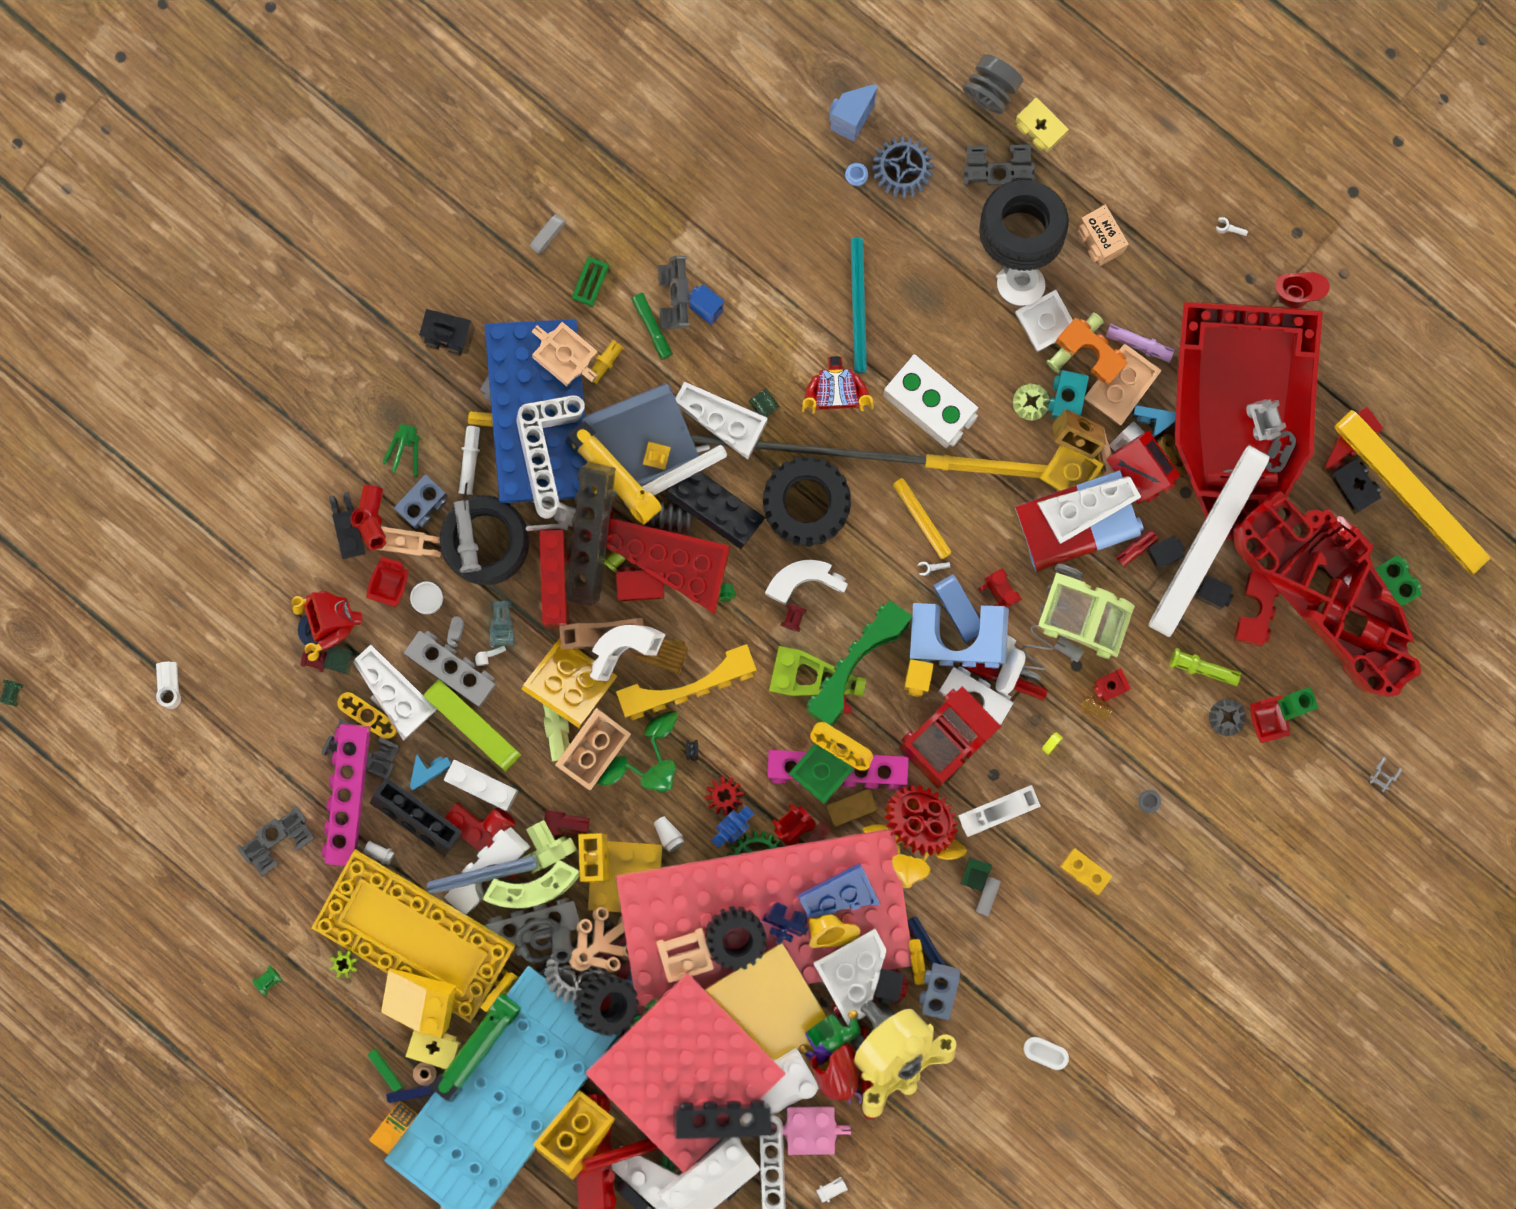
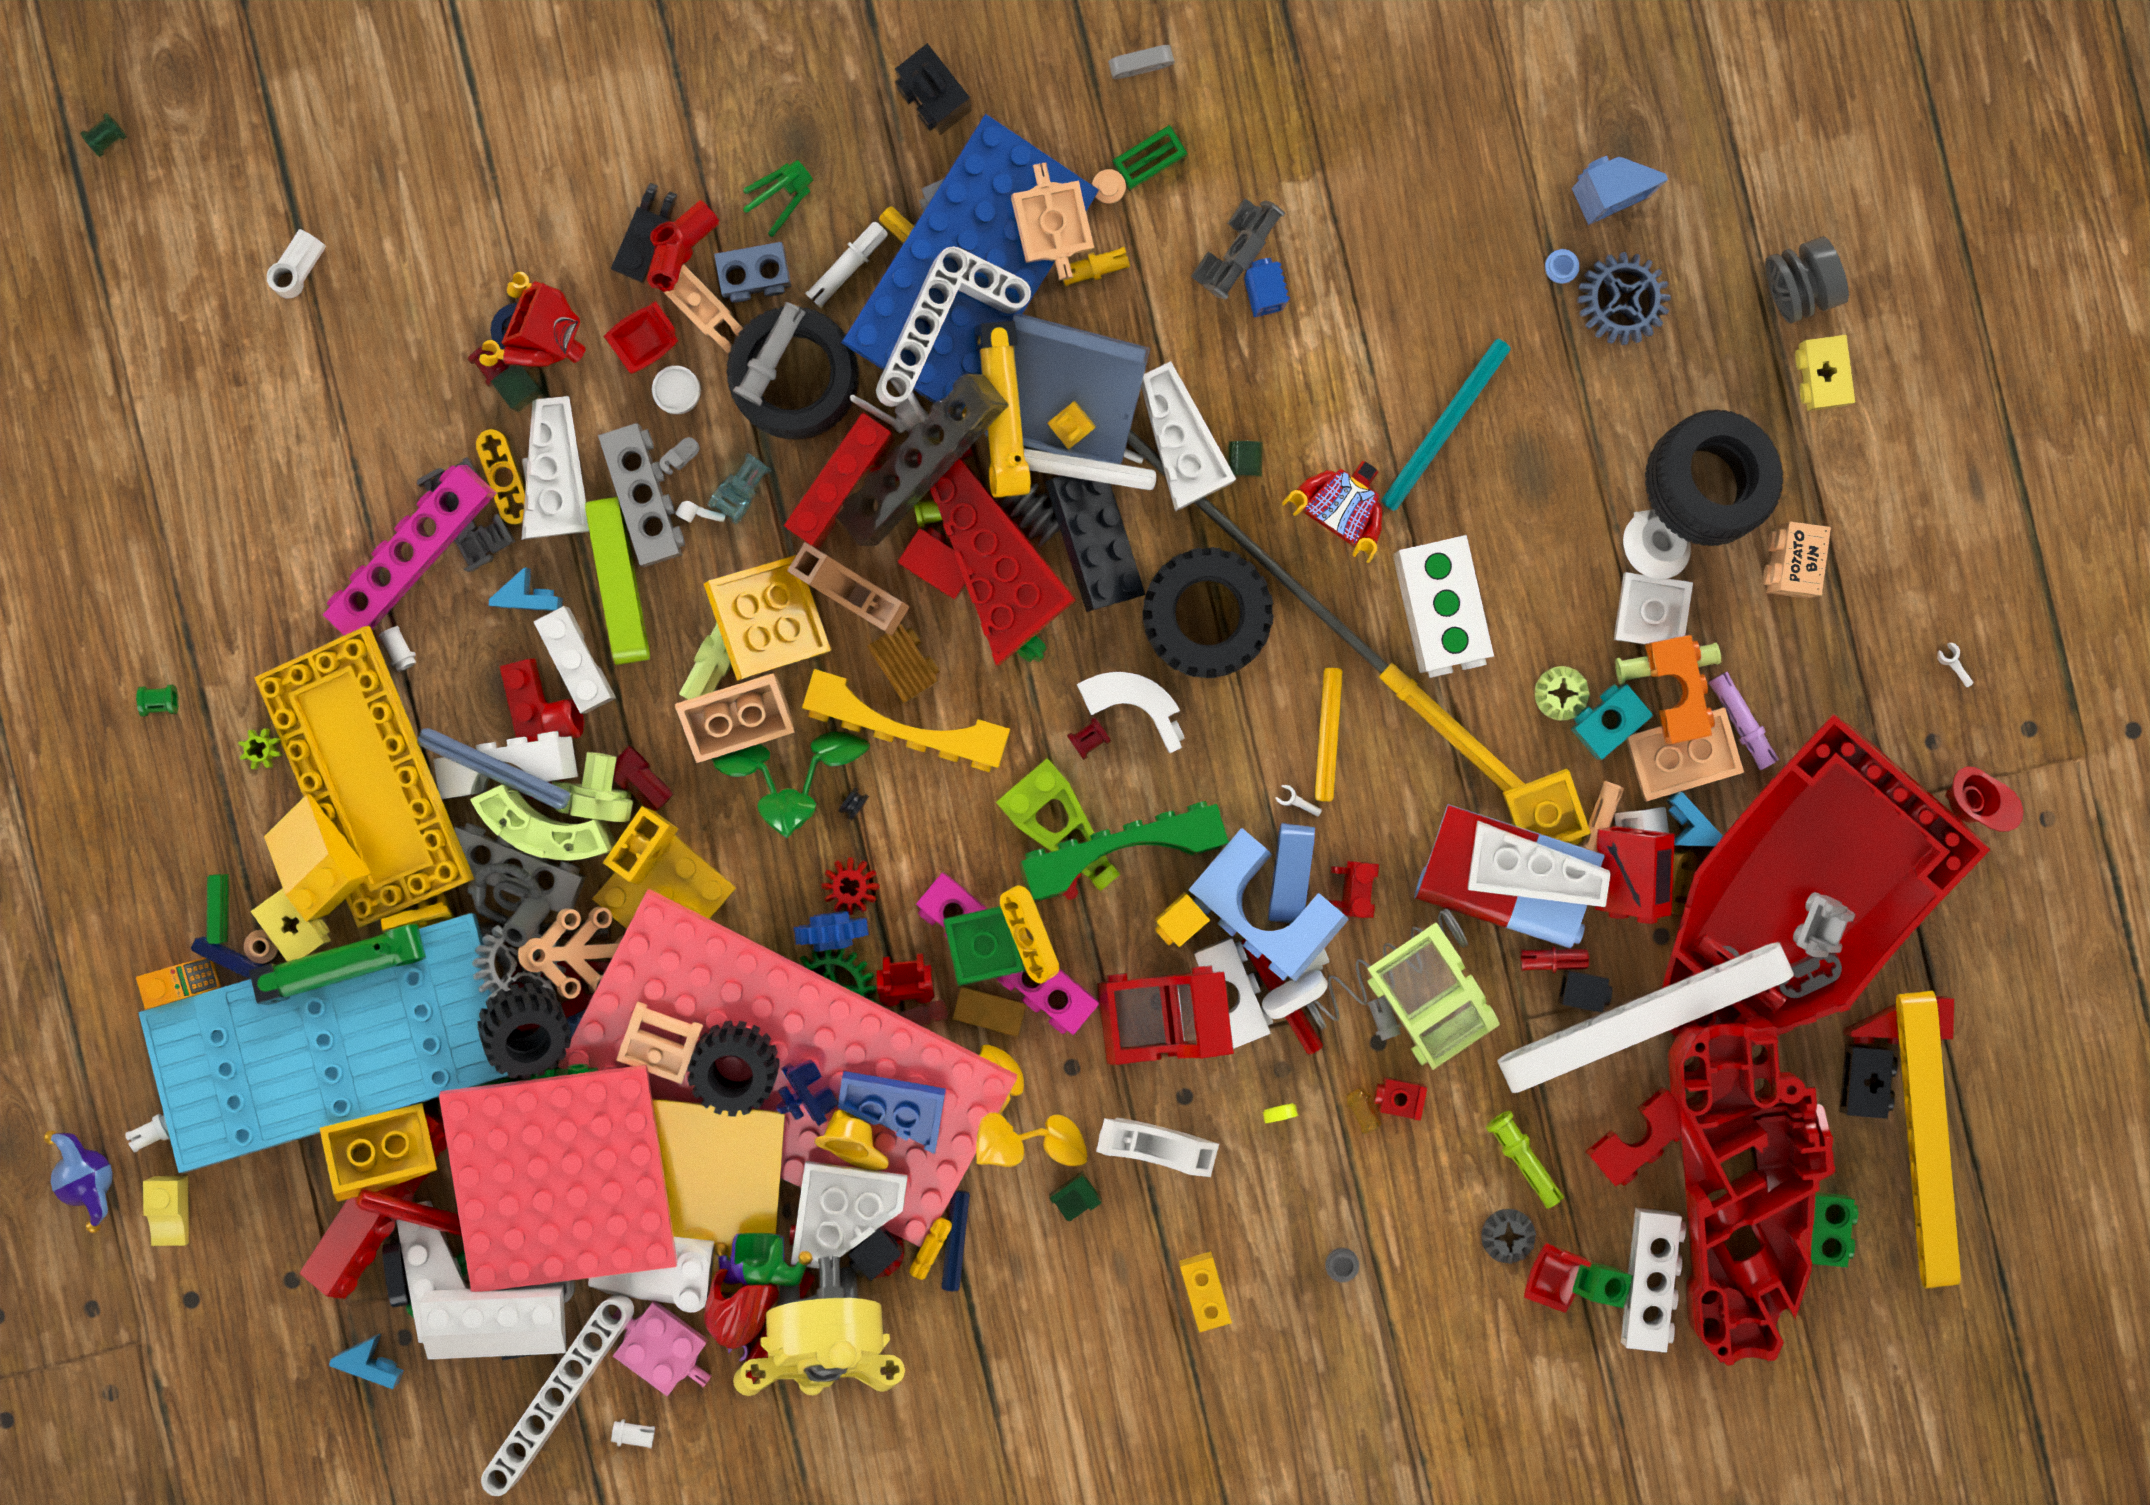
camera: 30 degrees right, 5 degrees up
dark grey piece [237,805,315,877] -> none
black brick [370,777,462,857] -> none
white arch [590,625,666,681] -> none
green piece [631,293,673,360] -> none
white cone [654,816,685,852] -> none
black brick [674,1100,771,1139] -> none
red gear [884,785,958,856] -> none
sand blue brick [919,963,960,1020] -> none
dark grey piece [963,144,1035,186] -> none
light grey hinge [975,877,1001,916] -> none
white tile [1023,1037,1069,1070] -> none
pearl gold brick [1052,409,1106,460] -> none
black brick [1195,575,1234,610] -> none
light grey piece [1369,756,1403,792] -> none
none -> light nougat plate [1092,169,1126,204]
none -> white brick [1621,1208,1686,1352]

